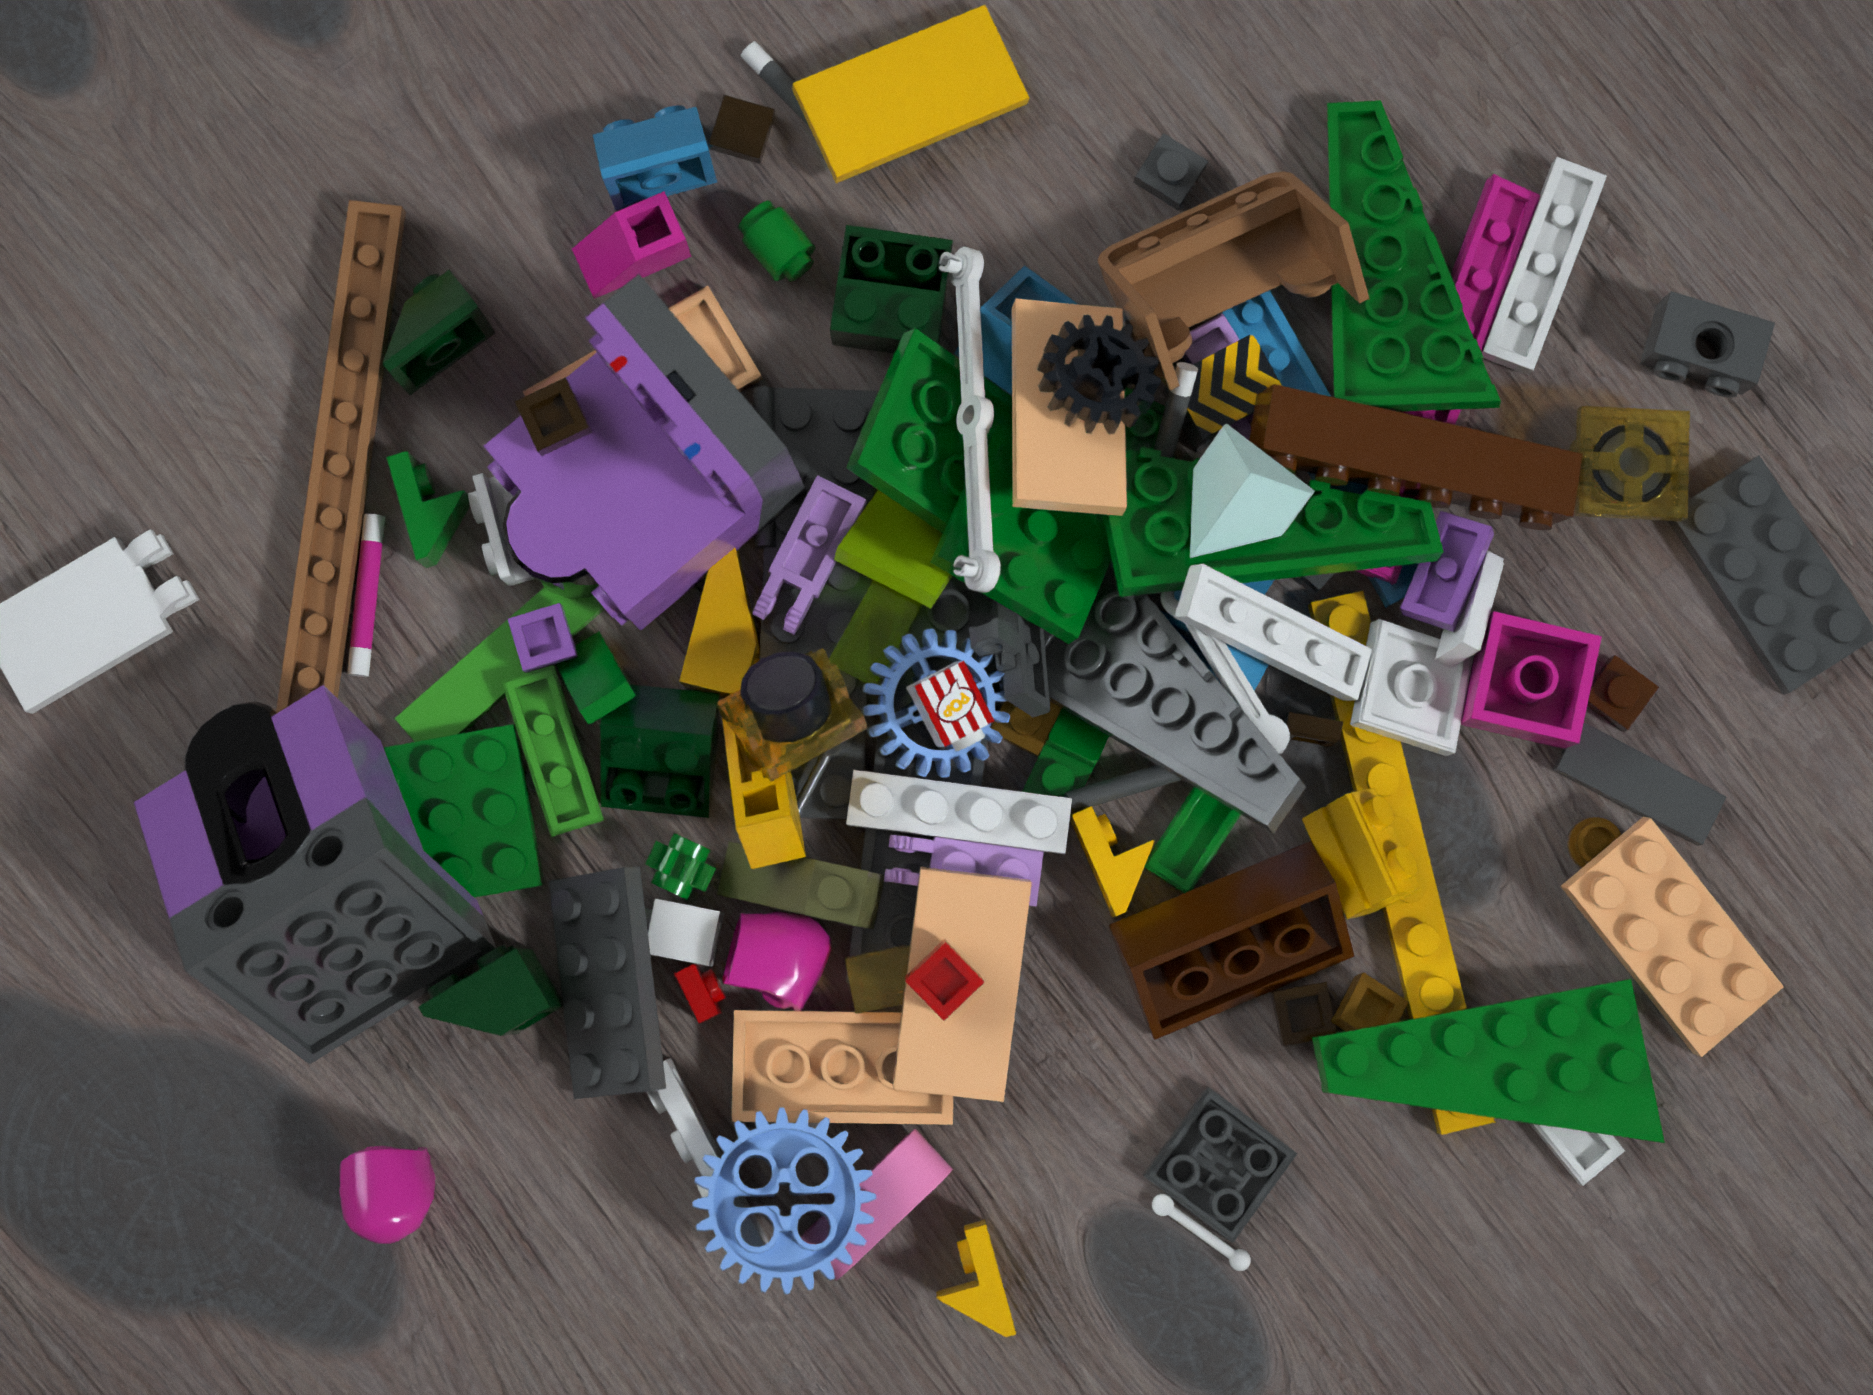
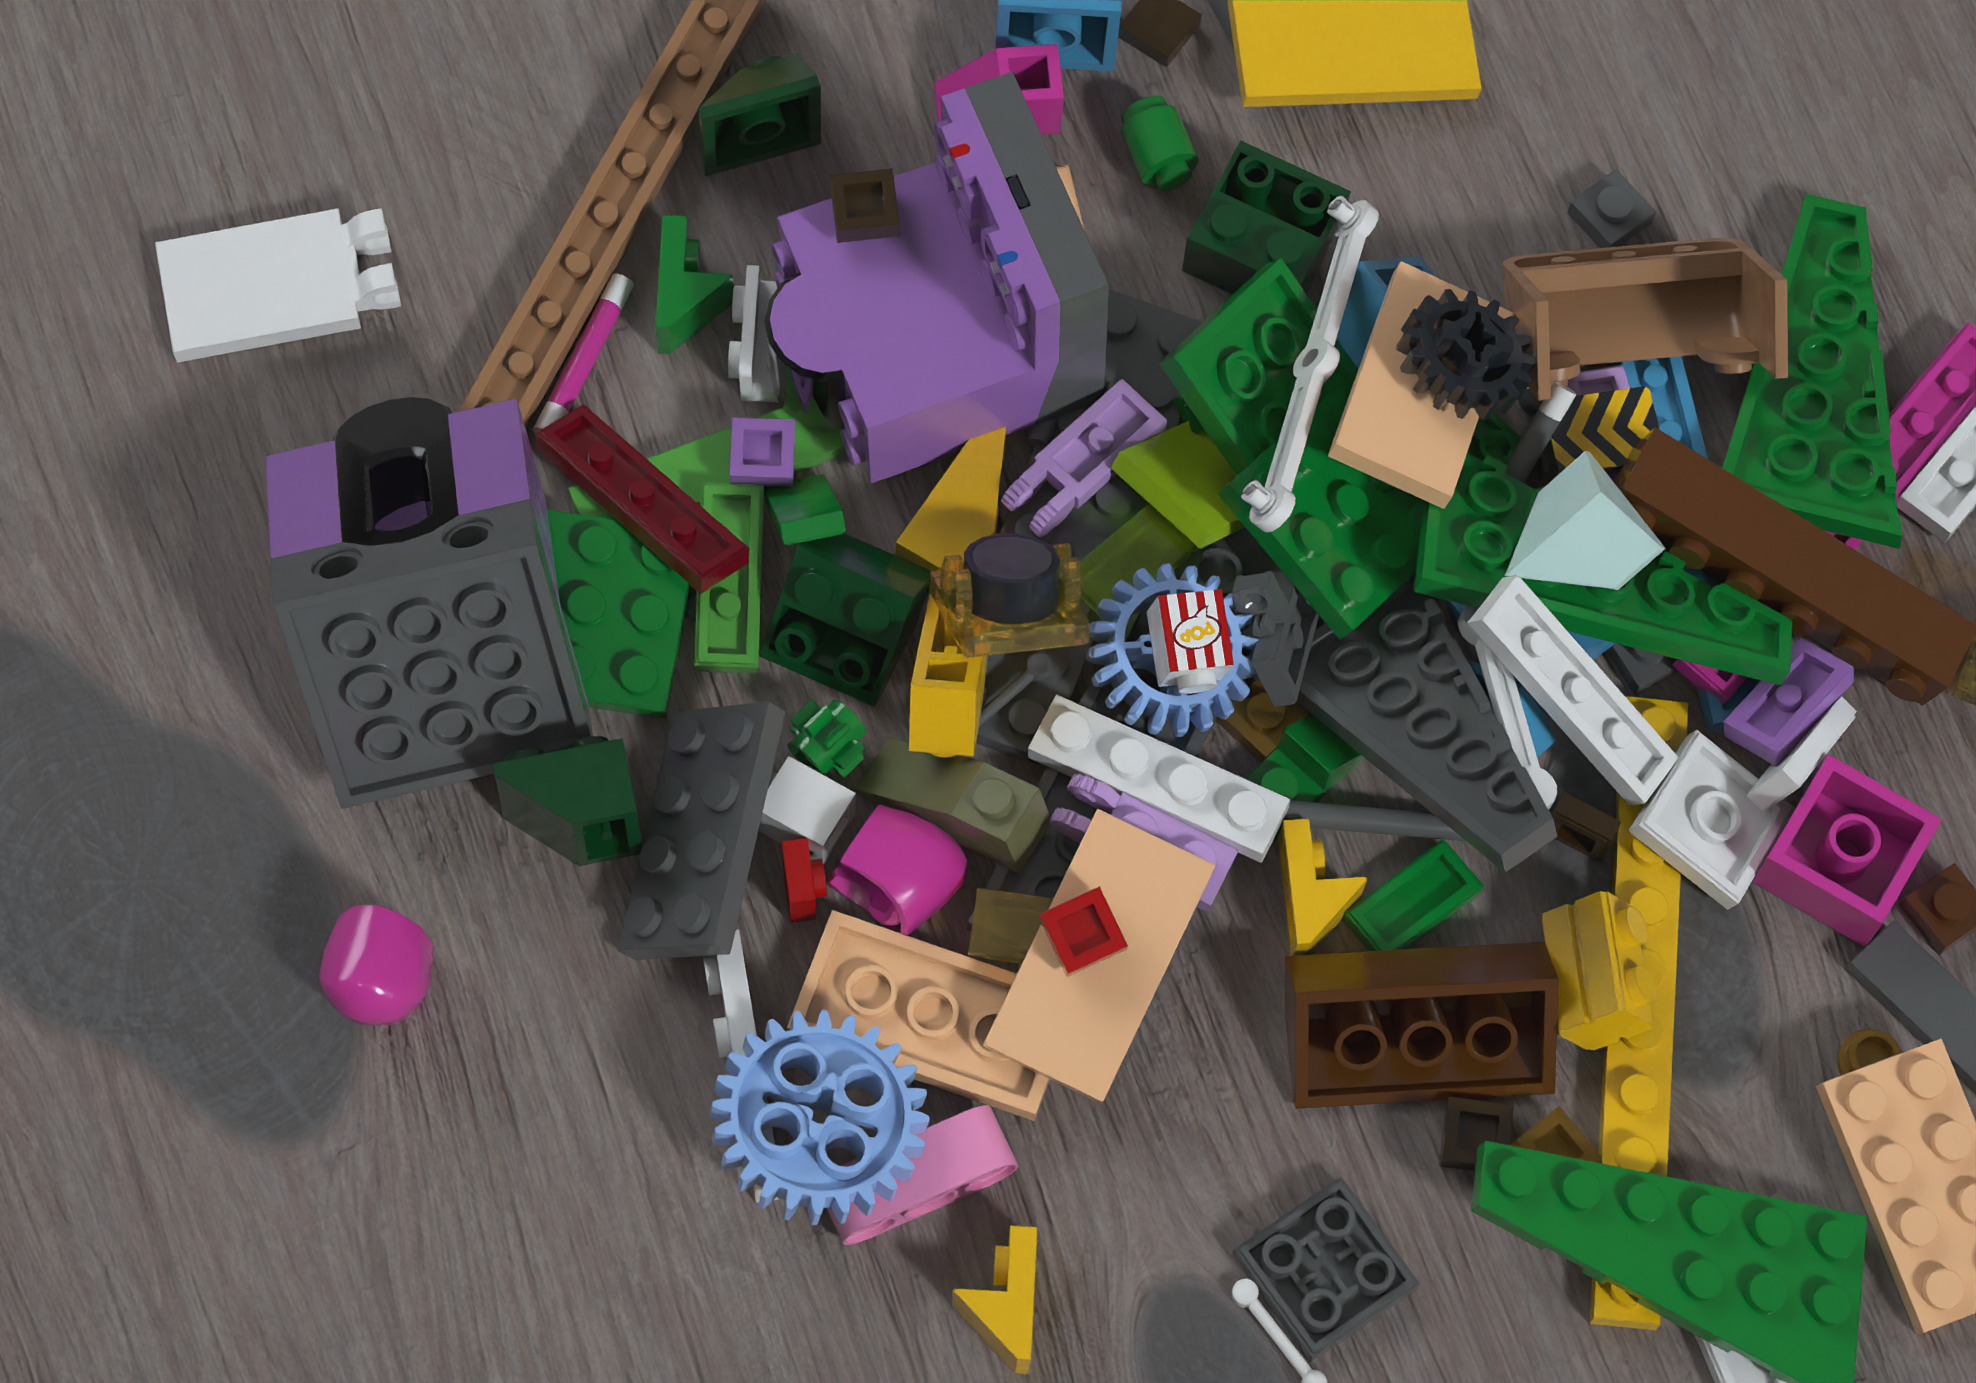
camera: 15 degrees right, 15 degrees down
none -> dark red tile [535,404,750,594]

